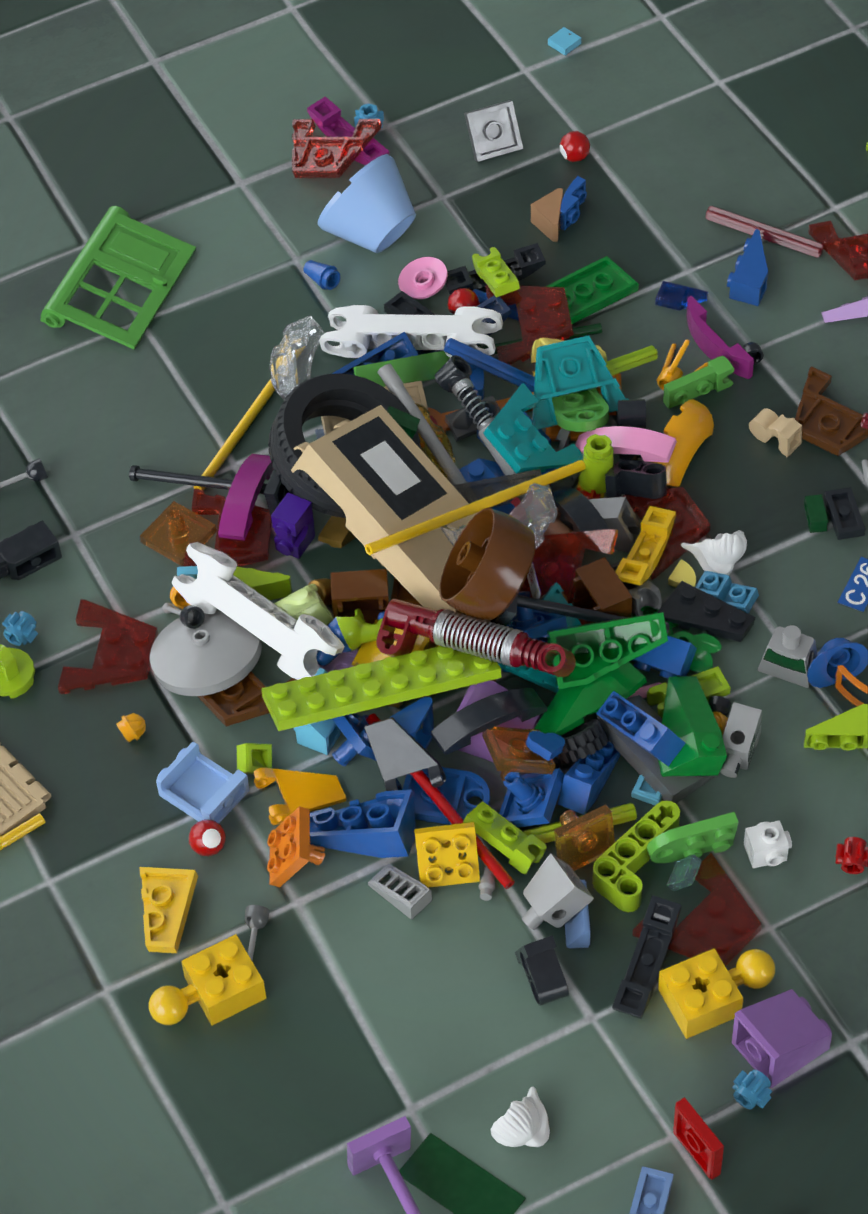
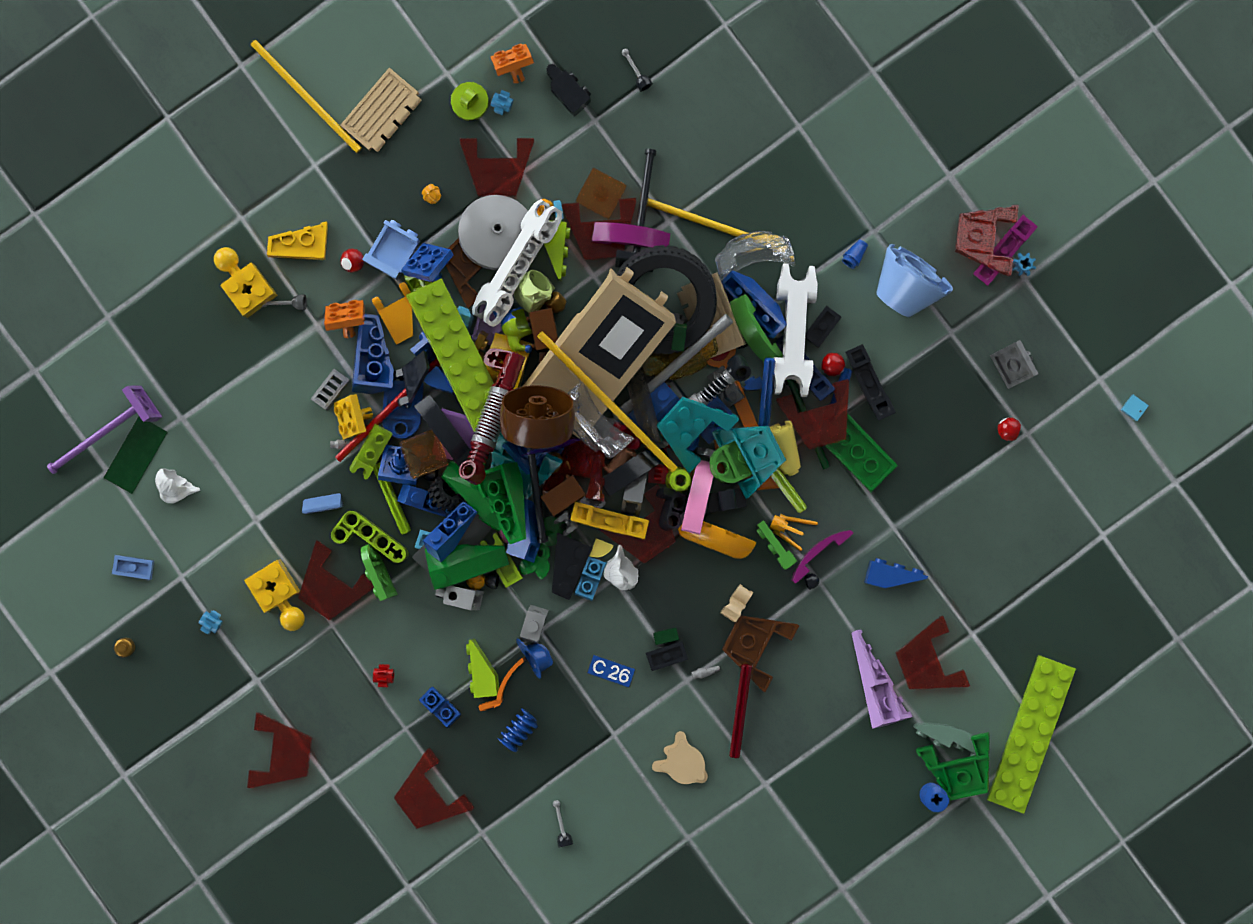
camera: 80 degrees right, 35 degrees up
bright green door [41,206,196,349] -> none
black hinge [162,603,205,629] -> none
dark purple brick [271,493,315,559] -> none
bright pink dish [398,257,448,299] -> none
lime plate [472,247,520,297] -> none
black tile [515,935,569,1006] -> none
light grey torso [521,854,594,930] -> none
blue tile [526,731,565,761] -> none
medium nougat slope [531,188,563,242] -> none
clear orange tile [554,804,615,871] -> none
blue slope [560,176,587,231] -> none
black slope [612,895,682,1019] -> none
clear blue tile [655,281,708,311] -> none
clear light blue tile [666,855,702,891] -> none
red tile [673,1097,724,1180] -> none
axle [706,206,824,258] -> none
medium lavender slope [732,989,832,1088] -> none
white brick [744,820,792,868] -> none
none -> blue plate [401,243,454,282]

